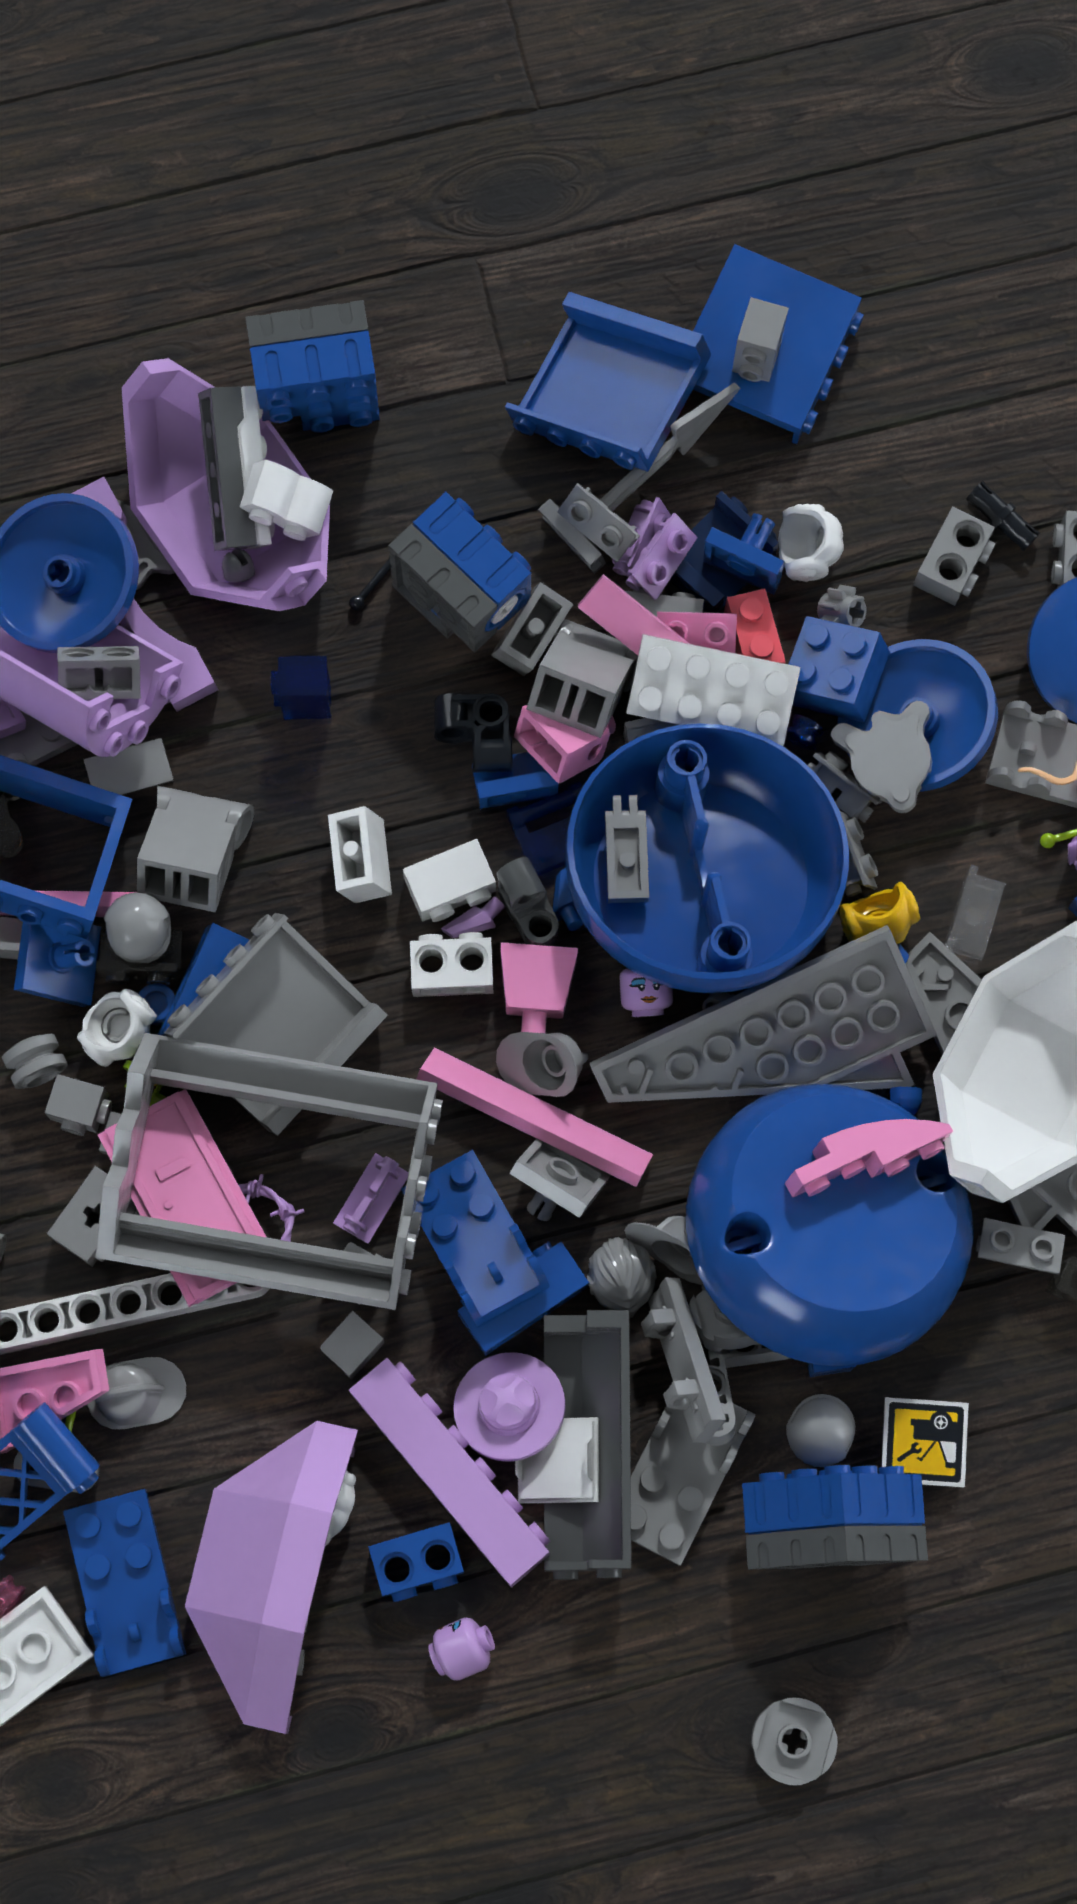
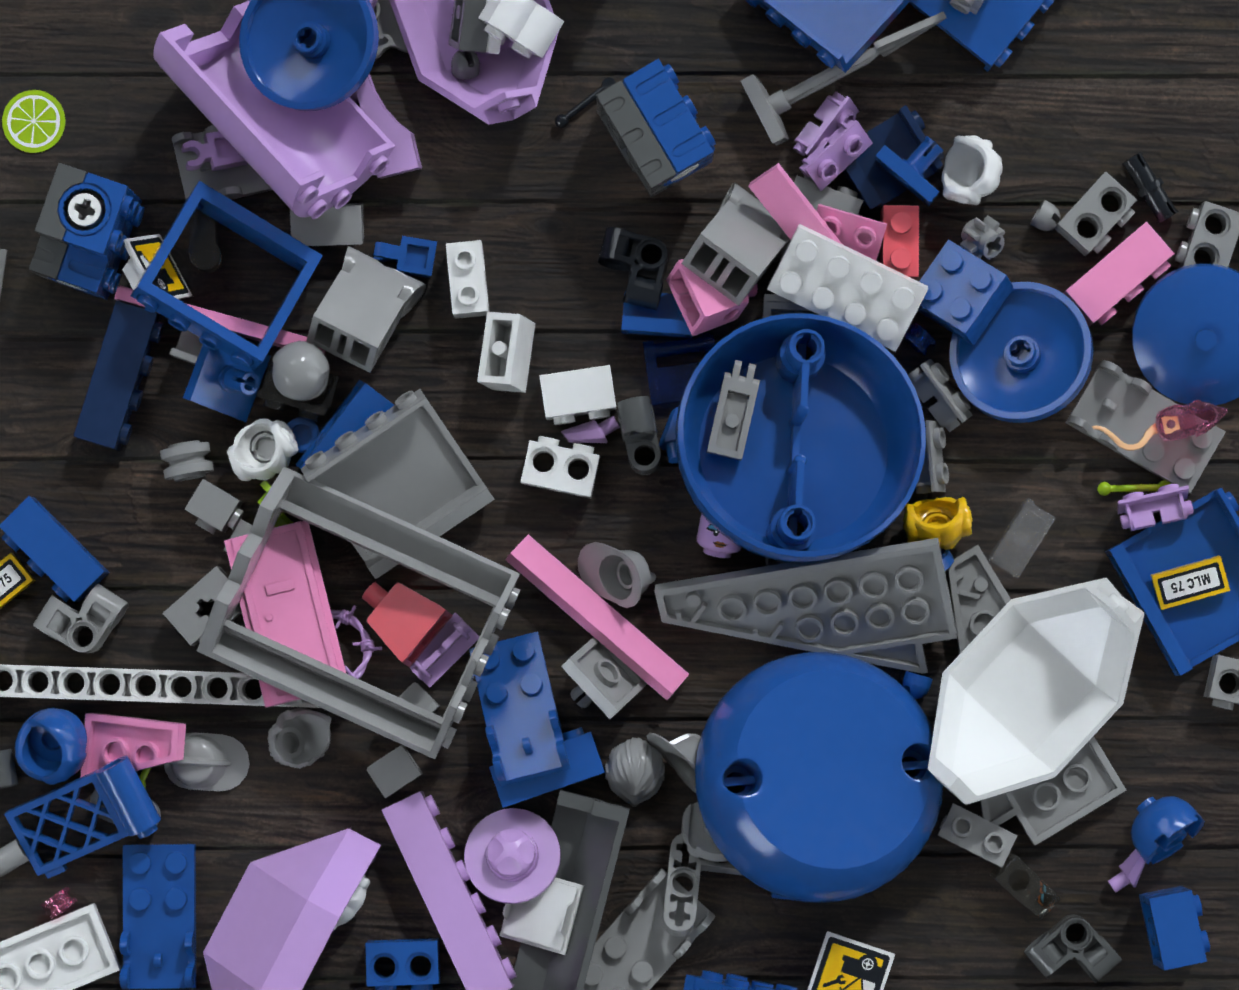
camera: 20 degrees right, 10 degrees up
light grey brick [57,646,141,700] -> none
clear blue brick [271,656,331,720] -> none
light grey brick [491,582,573,676] -> none
bright pink torso [501,943,578,1033] -> none
light grey hinge [557,483,640,562] -> none
light grey hinge [641,1277,726,1443] -> none
bright pink slope [785,1119,953,1198] -> none
light grey helmet [786,1394,856,1467] -> none
light grey tile [831,701,933,813] -> none
none -> light grey hair [267,707,332,769]
none -> coral torso [362,582,453,668]
none -> blue plate [373,236,437,279]
none -> white brick [446,240,490,319]
none -> light grey hinge [1030,200,1061,231]
none -> bright pink brick [1063,221,1175,326]

